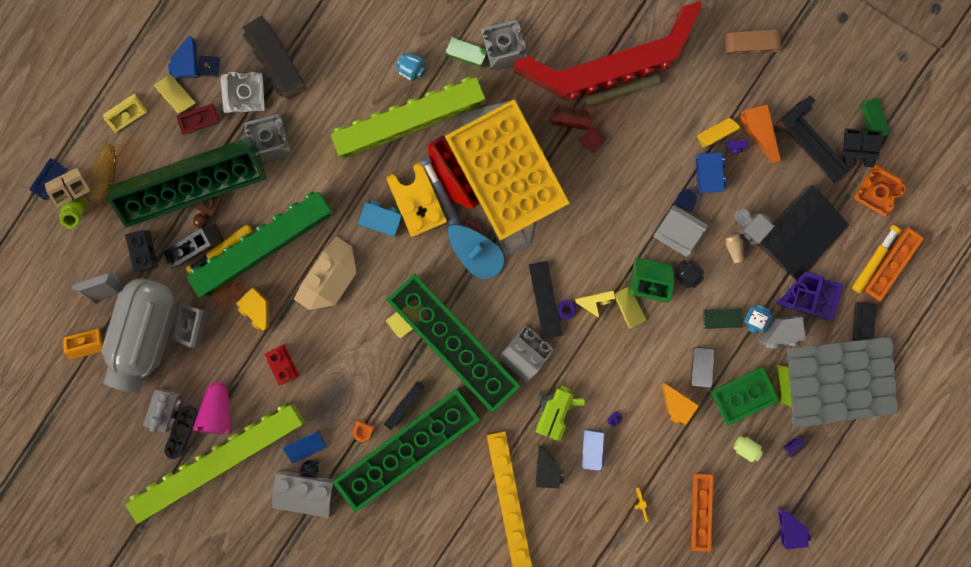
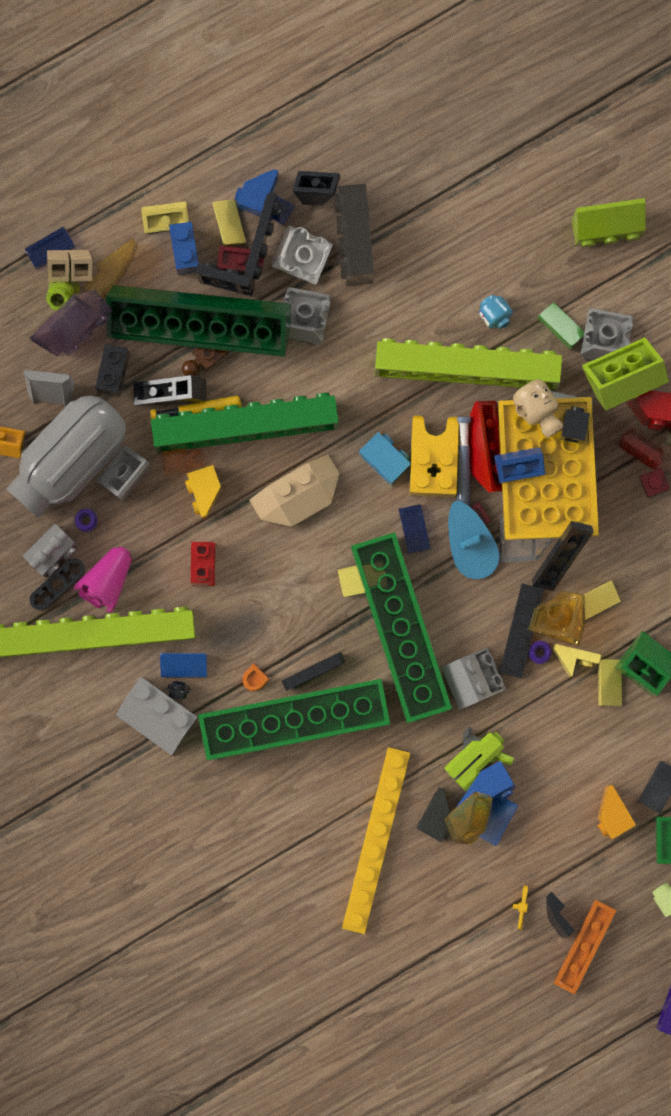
camera: 20 degrees right, 5 degrees down
dark purple rock [607,412,623,427] -> none
none -> slope [29,290,113,357]
none -> dark purple plate [75,509,98,532]
none -> blue brick [169,221,199,275]
none -> black bracket [195,192,280,297]
none -> black slope [292,171,341,206]
none -> clear blue tile [398,504,431,554]
none -> clear yellow slope [444,791,492,845]
none -> blue slope [451,761,517,823]
none -> blue slope [495,447,546,483]
none -> tan piece [513,379,563,438]
none -> clear yellow slope [528,591,585,646]
none -> black plate [532,521,594,591]
none -> black slope [546,891,575,938]
none -> black brick [559,407,590,444]
none -> light yellow slope [569,580,621,622]
none -> lime slope [582,337,669,410]

